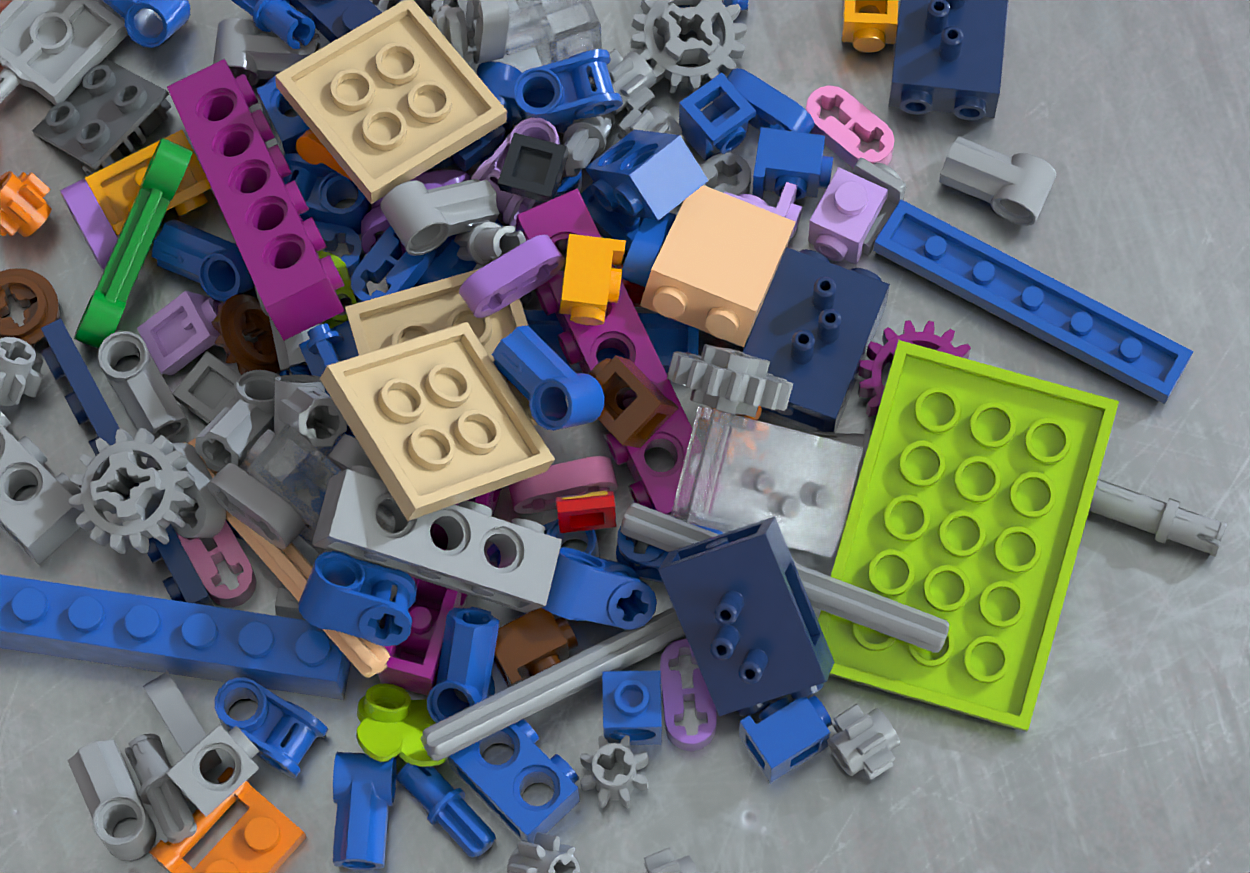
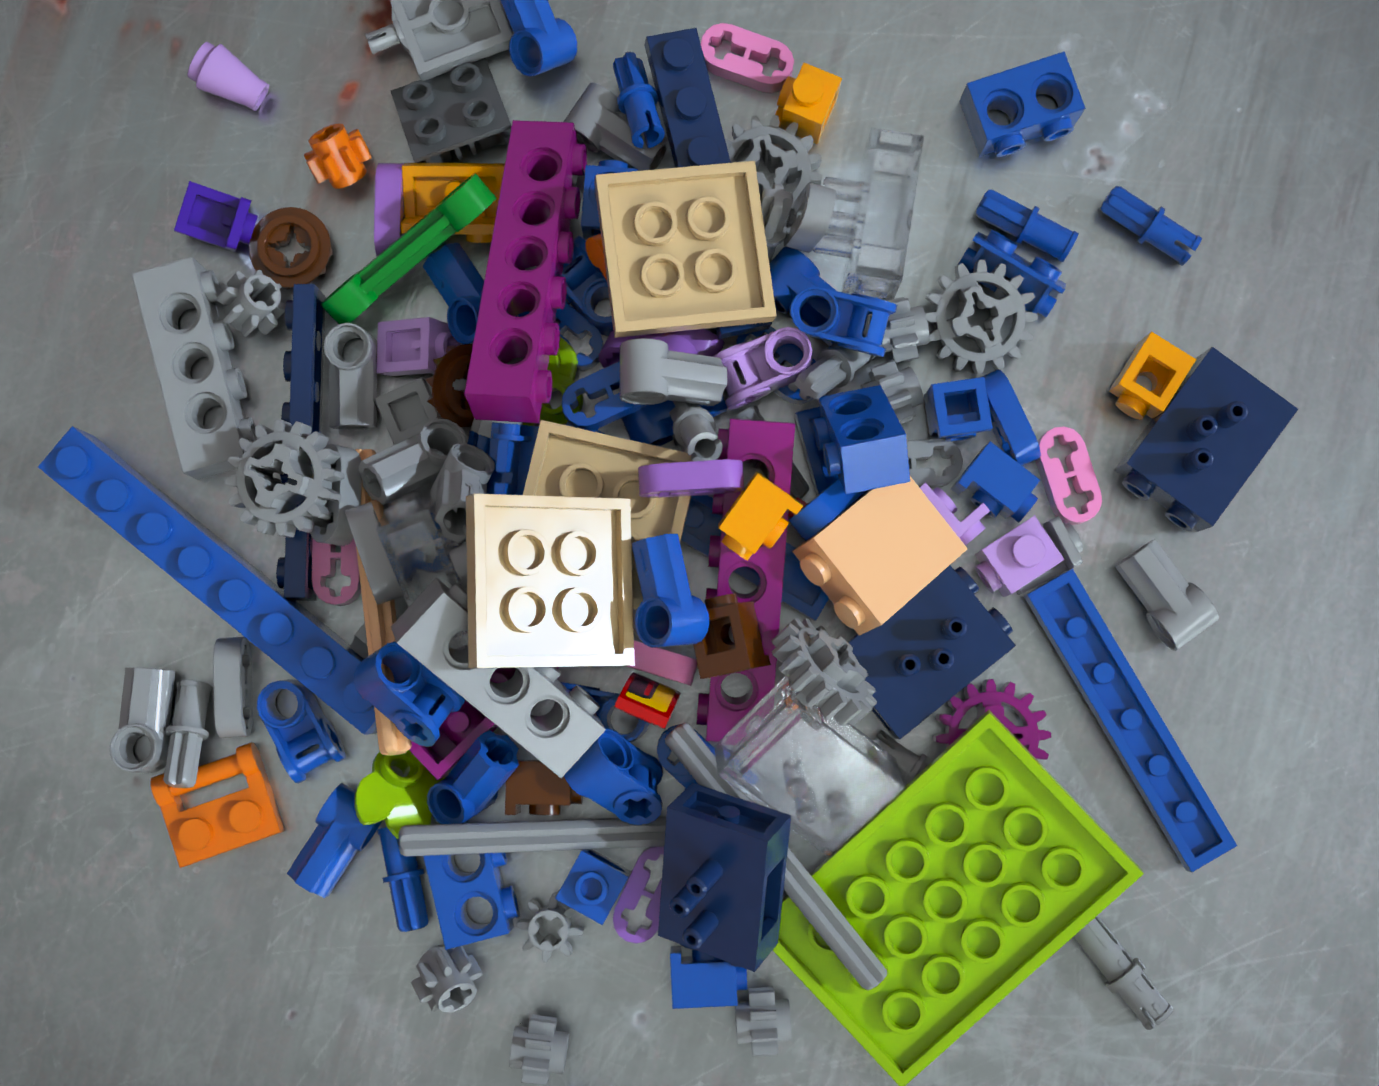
camera: 30 degrees right, 15 degrees up
light grey brick [166,725,259,817] -> none
black plate [498,133,569,202] -> none

